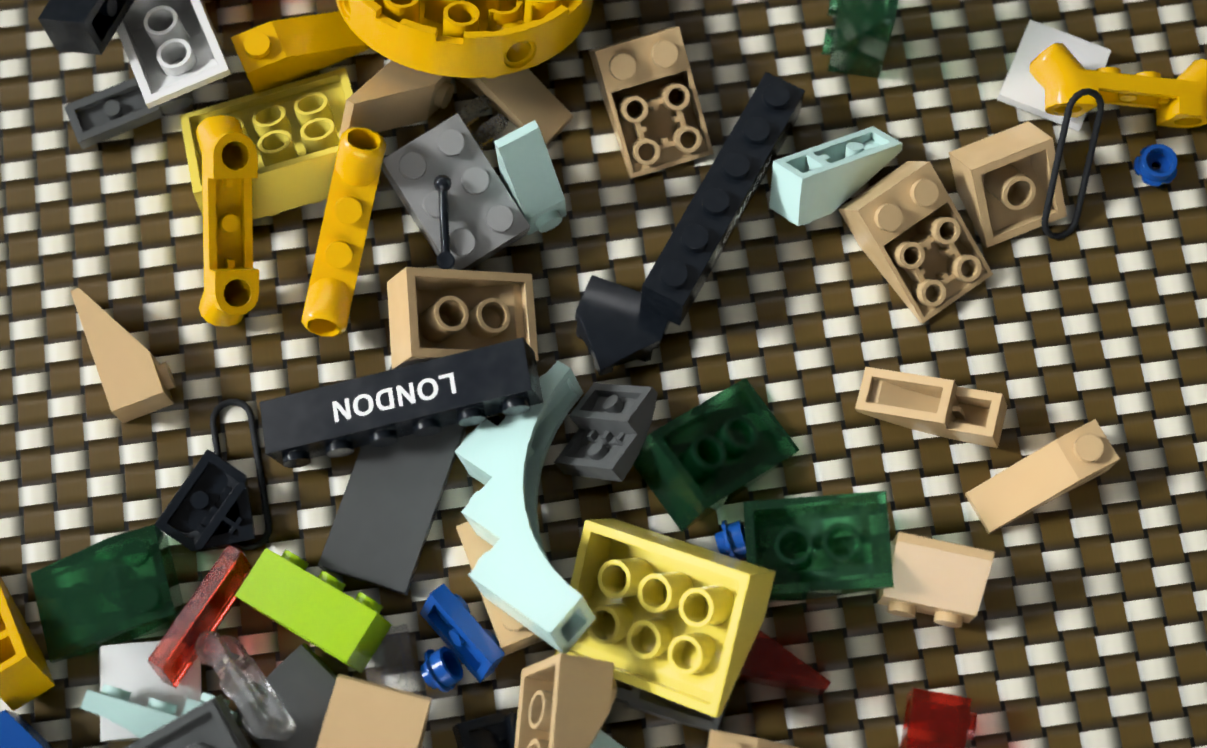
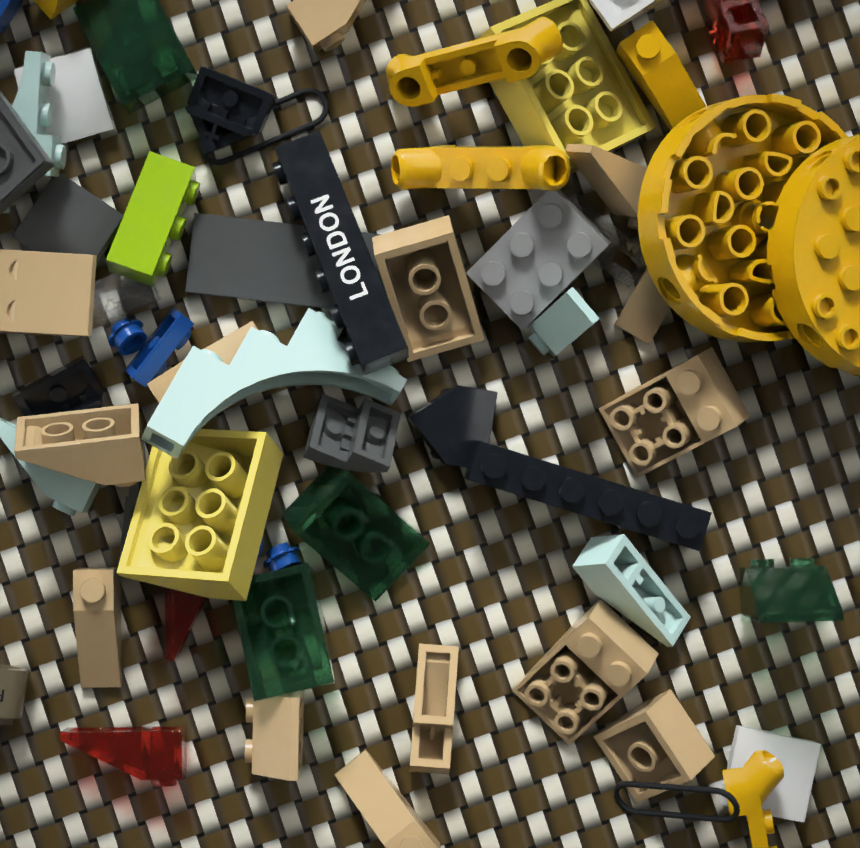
camera: 70 degrees right, 15 degrees up
clear red tile [148,545,252,688] -> none
clear hinge [194,630,297,742] -> none
black hinge [434,174,455,269] -> none

